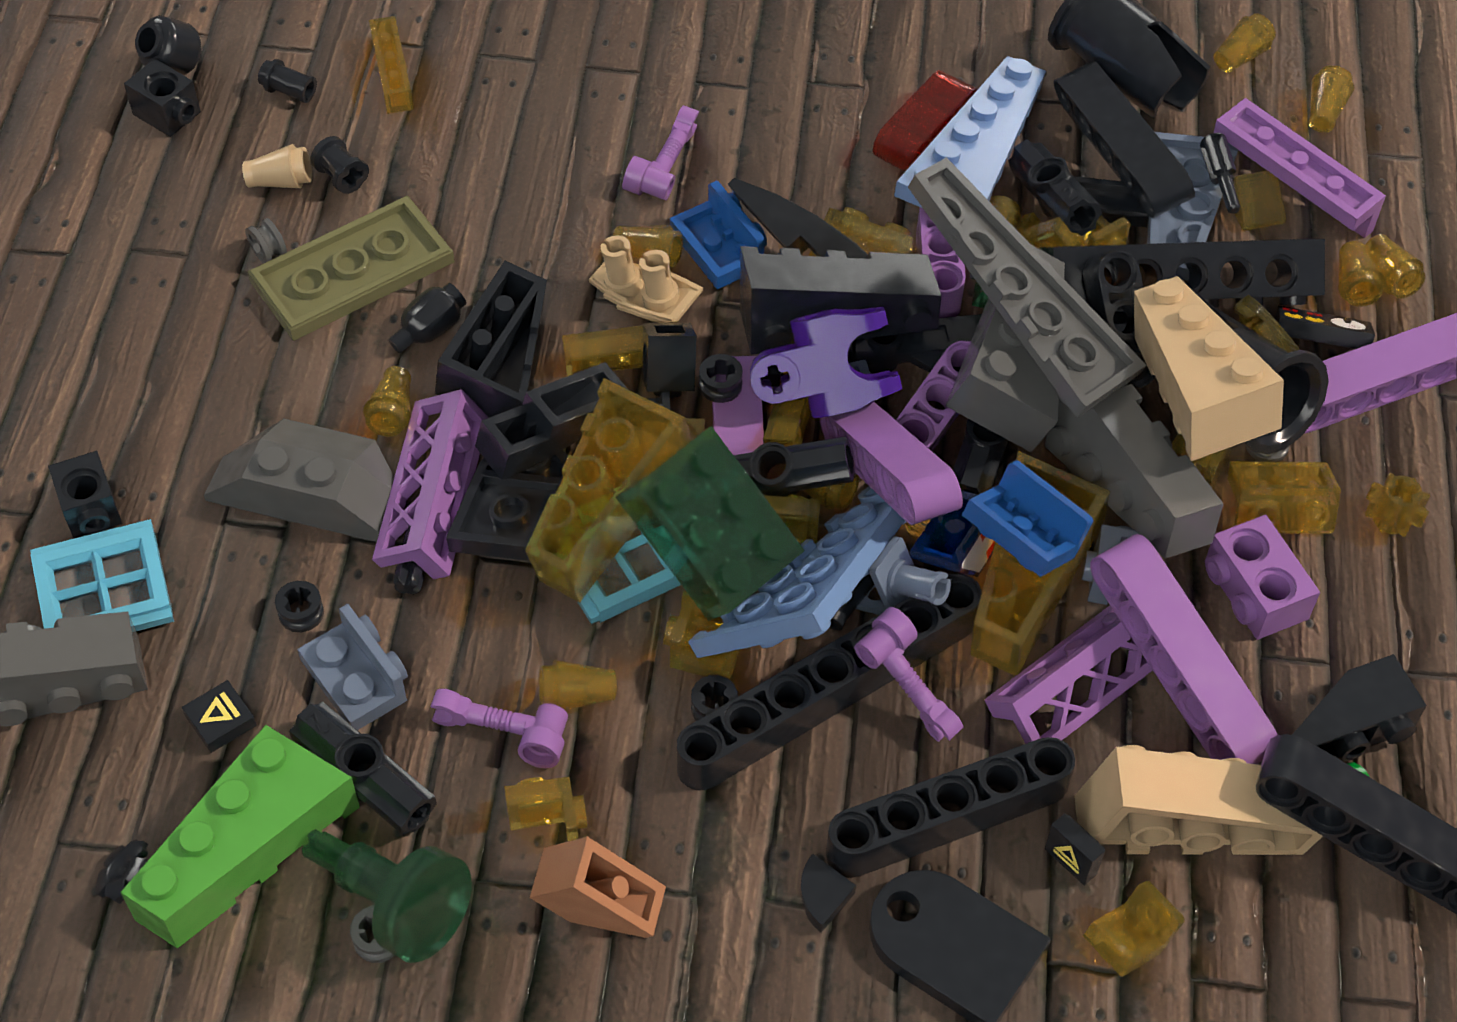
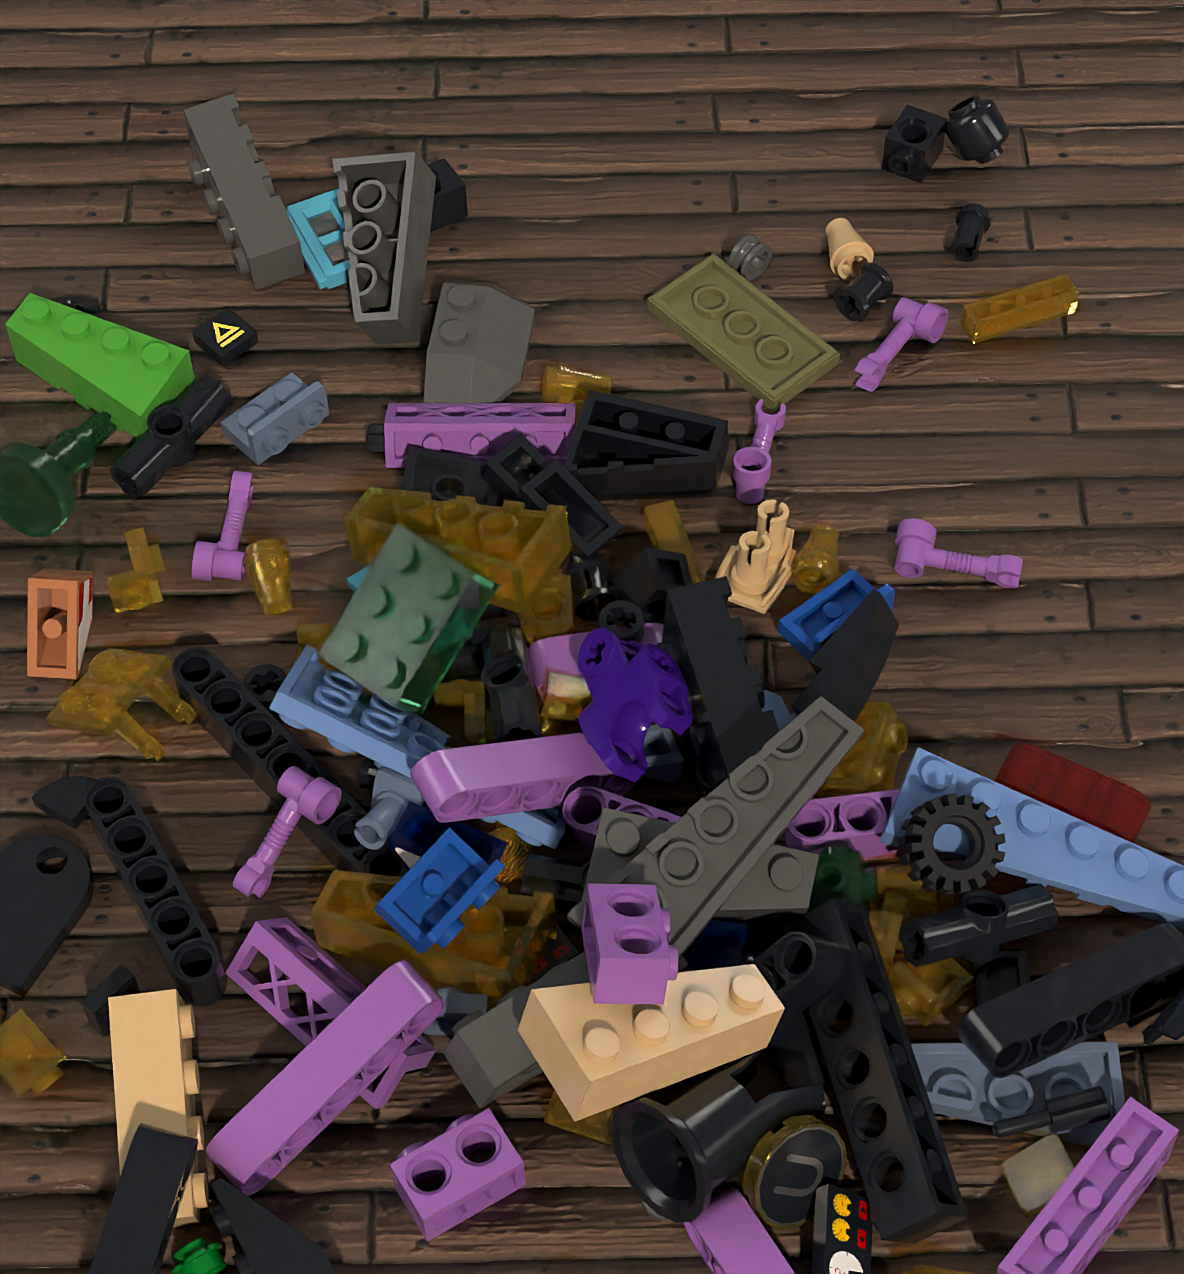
camera: 85 degrees right, 0 degrees up
black bush [274,580,324,633] -> none
black plant [388,283,467,354] -> none
clear yellow bracket [1227,461,1341,534] -> none
none -> clear yellow plate [45,647,196,761]
none -> dark grey wedge [332,151,436,344]
none -> medium lavender brick [581,883,678,1004]
none -> medium lavender brick [732,399,786,504]
none -> medium lavender brick [855,297,949,392]
none -> black tyre [898,793,1006,896]

